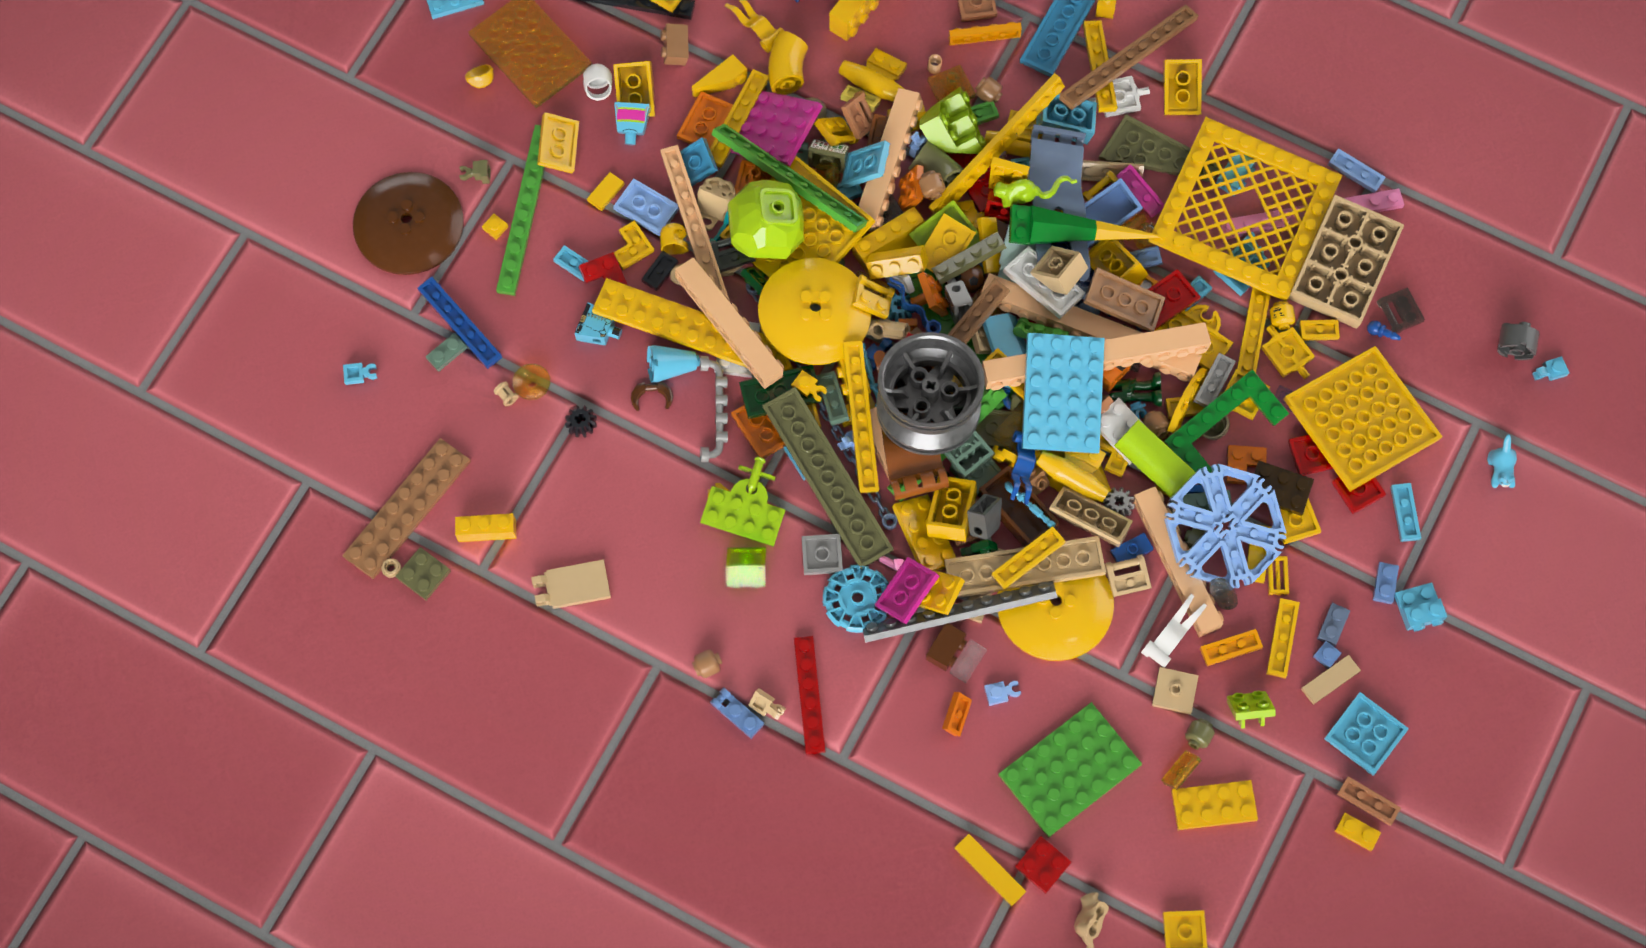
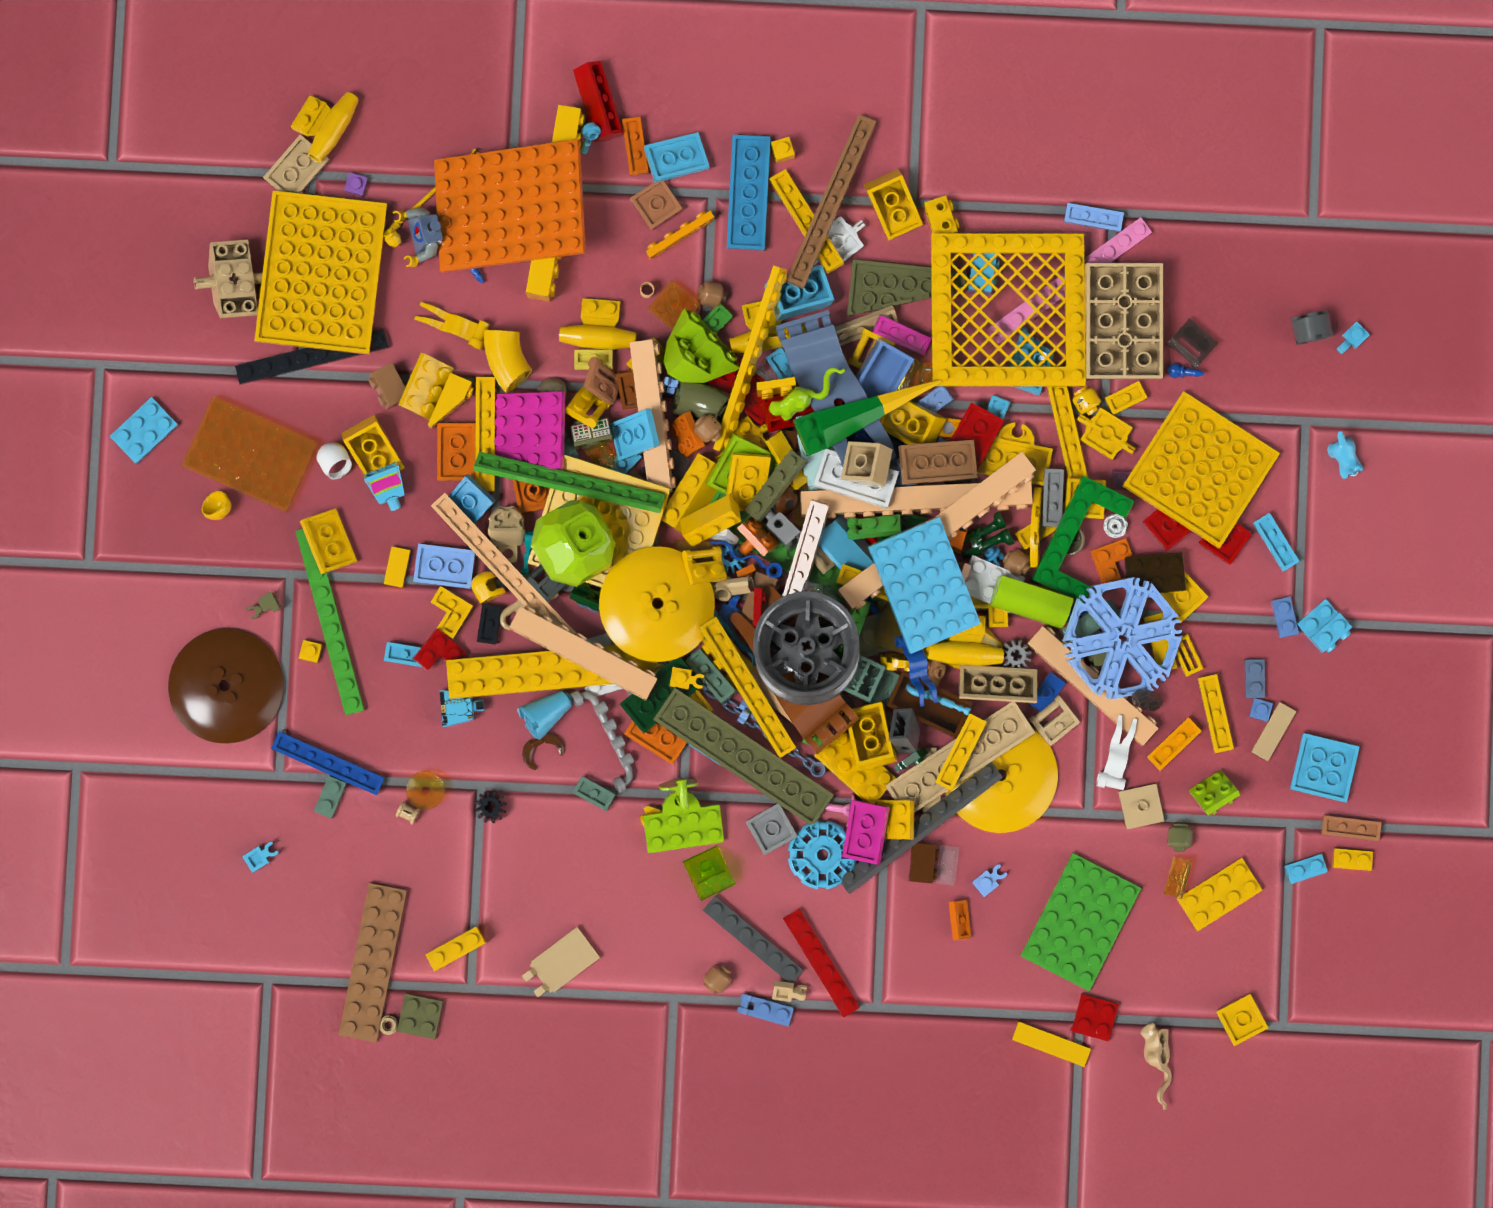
camera: 30 degrees left, 15 degrees up
none -> yellow plate [398,353,454,420]
none -> sand green plate [572,776,615,811]
none -> dark grey plate [703,896,803,983]
none -> yellow brick [923,196,960,234]
none -> white plate [1104,514,1128,538]
none -> medium azure plate [1284,854,1328,884]

